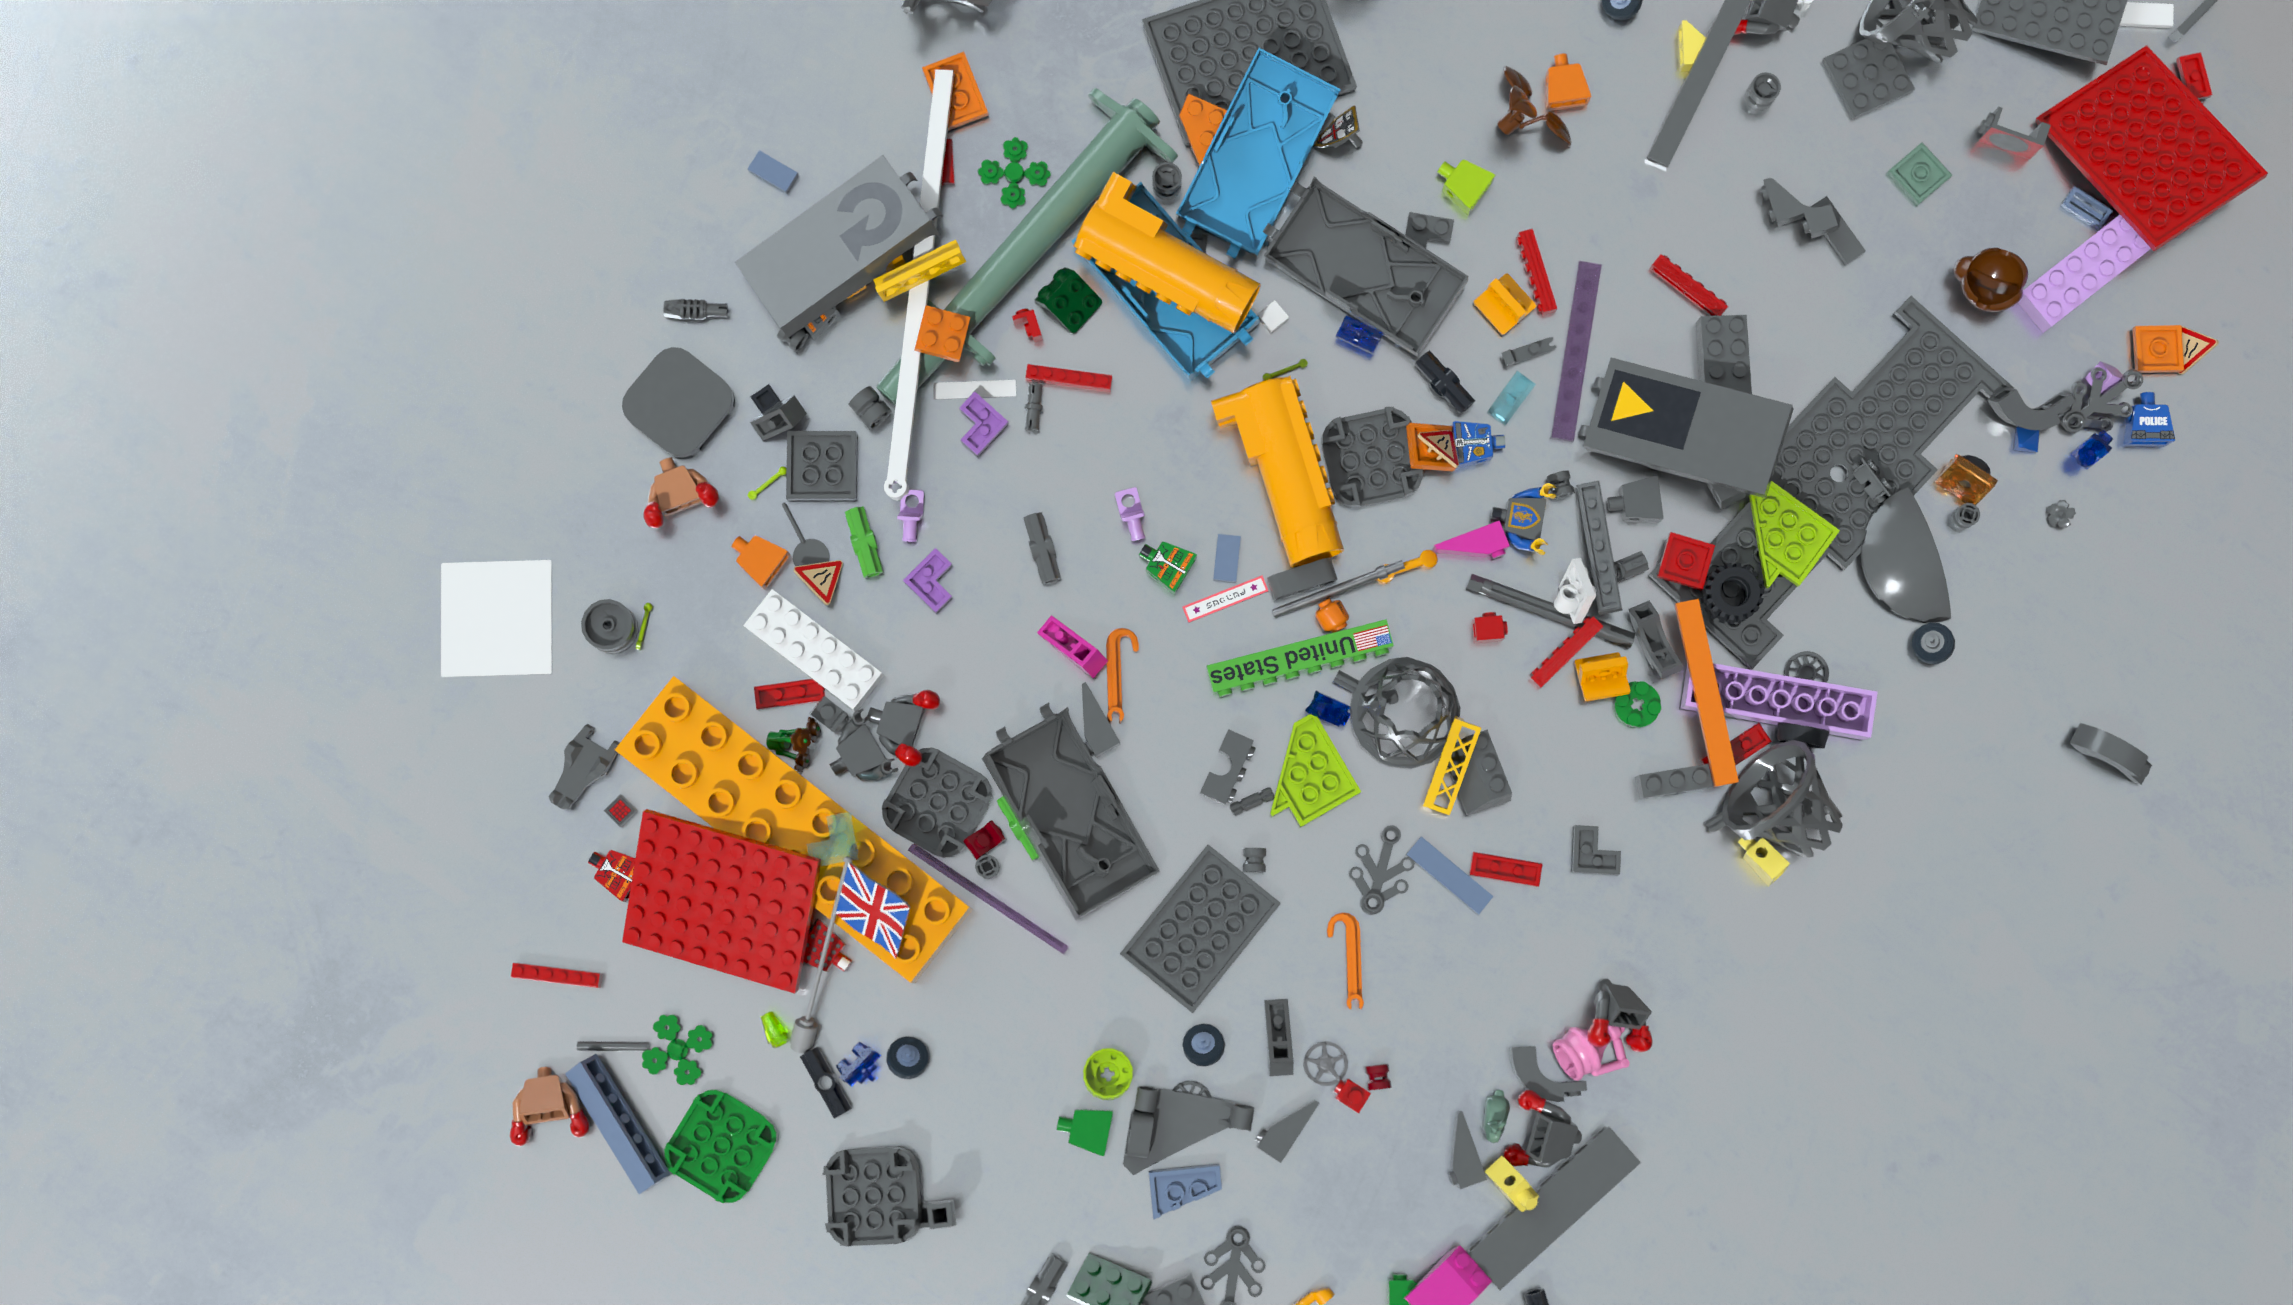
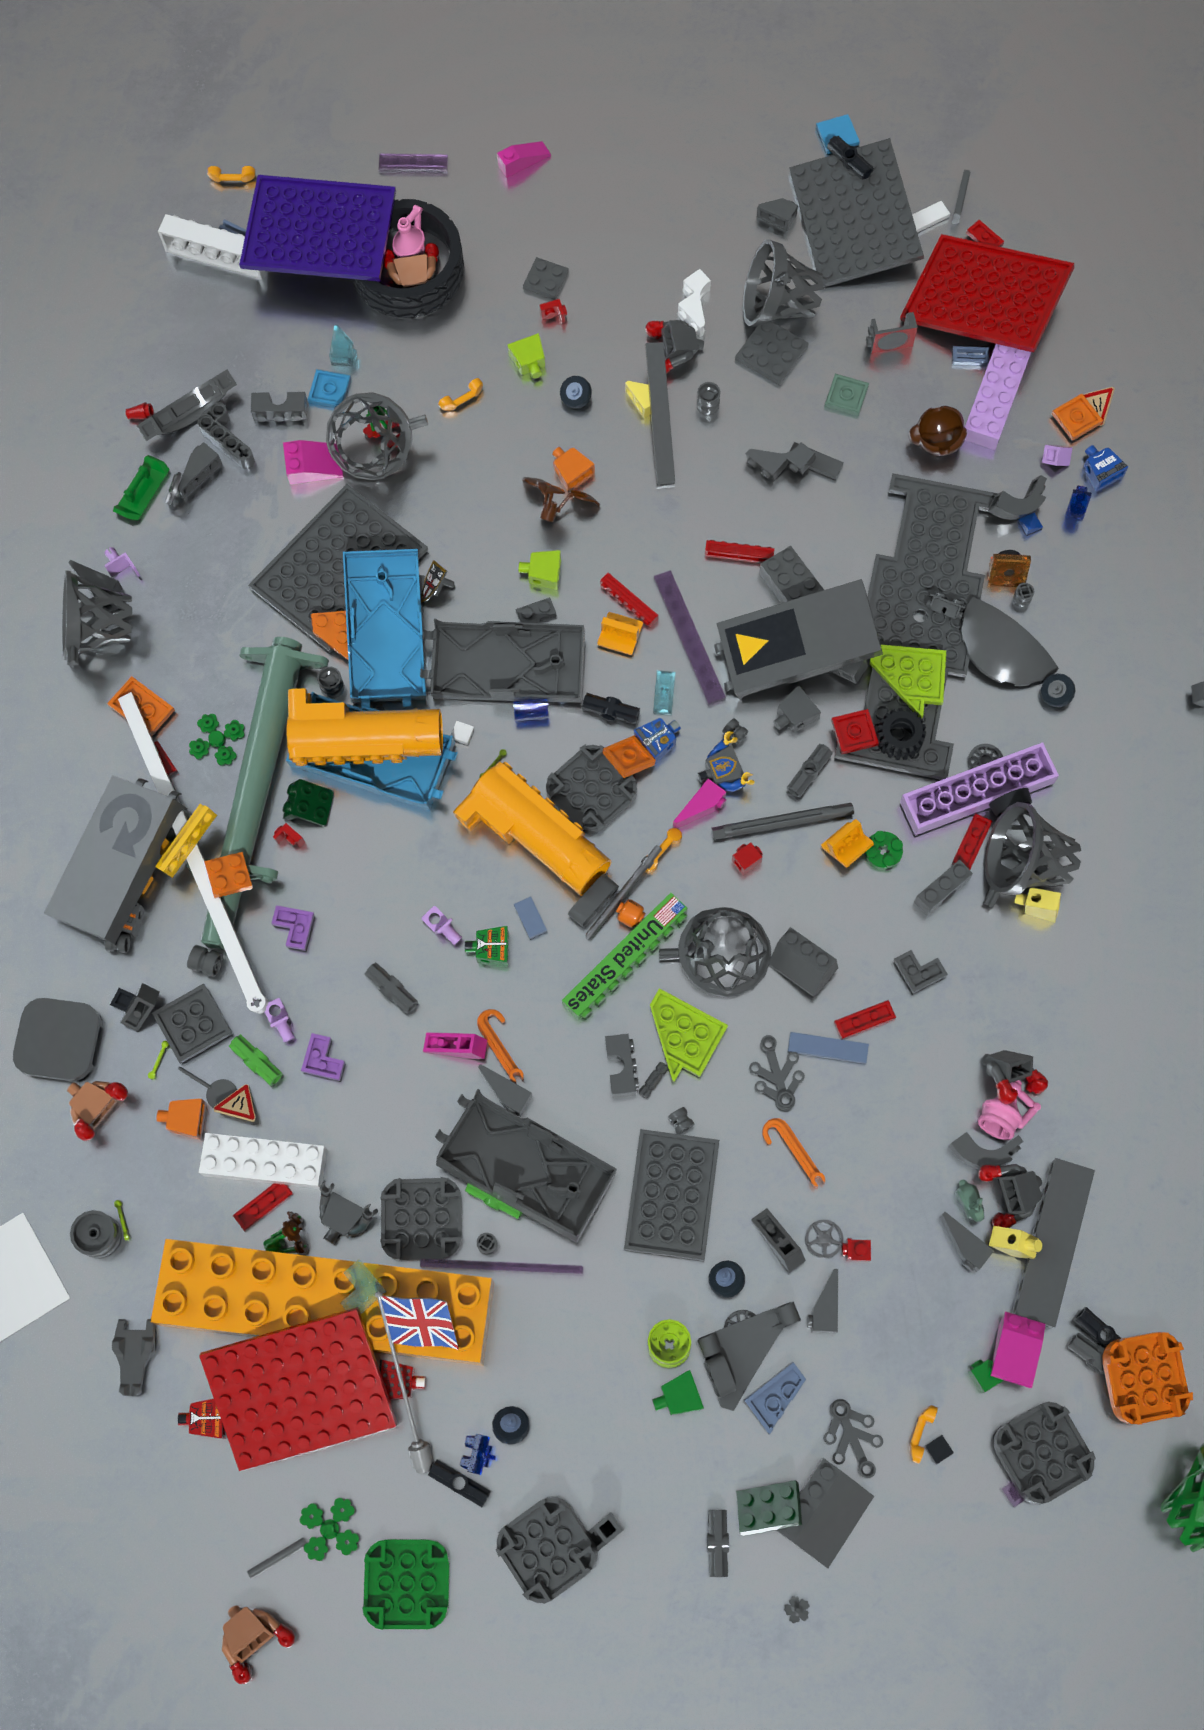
camera: 30 degrees left, 10 degrees down
red piece [511,963,603,988] -> none
sand blue brick [565,1054,670,1194] -> none
tile [604,794,638,827] -> none
dark grey hinge [663,299,728,320] -> none
sand blue tile [748,150,799,193] -> none
clear neon green cone [761,1011,790,1048] -> none
dark grey bracket [809,696,848,732] -> none
dark grey torso [867,690,940,767] -> none
white sticker [933,380,1016,399] -> none
dark red bracket [963,820,1005,860] -> none
dark grey pin [1024,383,1043,431] -> none
red piece [1025,364,1113,392] -> none
sticker [1182,575,1269,623] -> none
clear blue hips [1305,690,1350,727] -> none
dark red wheel [1365,1064,1392,1090] -> none
piece [1418,430,1459,468] -> none
yellow fence [1423,716,1482,815] -> none
dark grey piece [1502,337,1557,366] -> none
red piece [1531,616,1604,687] -> none
white plate [1554,558,1596,624] -> none
dark grey tile [1576,481,1623,615] -> none
dark grey arch [1628,600,1683,679] -> none
orange tile [1674,599,1739,787] -> none
dark grey plant [2047,500,2076,528] -> none
dark grey plant [2061,367,2144,433] -> none

